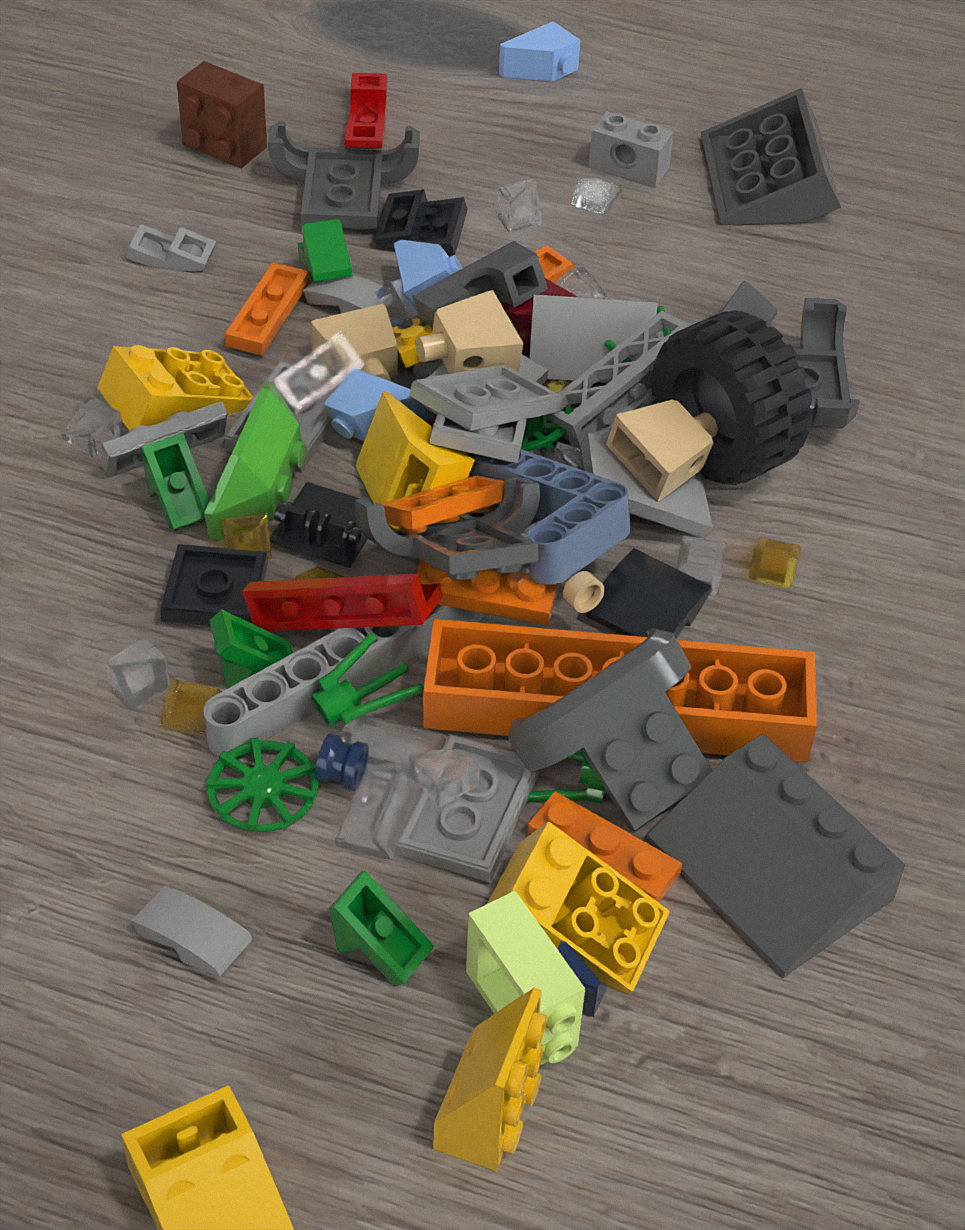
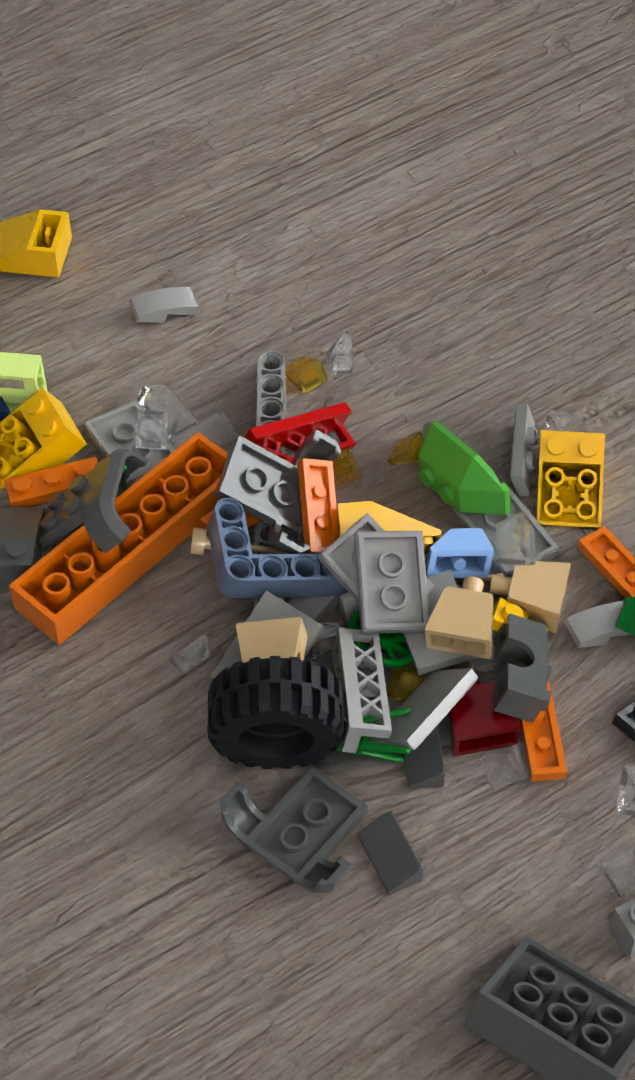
camera: 130 degrees right, 5 degrees up
green slope [141,433,210,532] -> none
black plate [160,544,268,626] -> none
green wheel [207,737,319,832] -> none
green slope [209,609,293,689] -> none
black hinge [269,482,373,568] -> none
green plant [310,633,424,728] -> none
dark blue wheel [315,733,369,791] -> none
green slope [329,870,434,986] -> none
clear slope [374,279,419,327] -> none
light blue slope [394,240,463,306] -> none
black slope [586,548,713,639] -> none
clear yellow slope [748,537,802,588] -> none

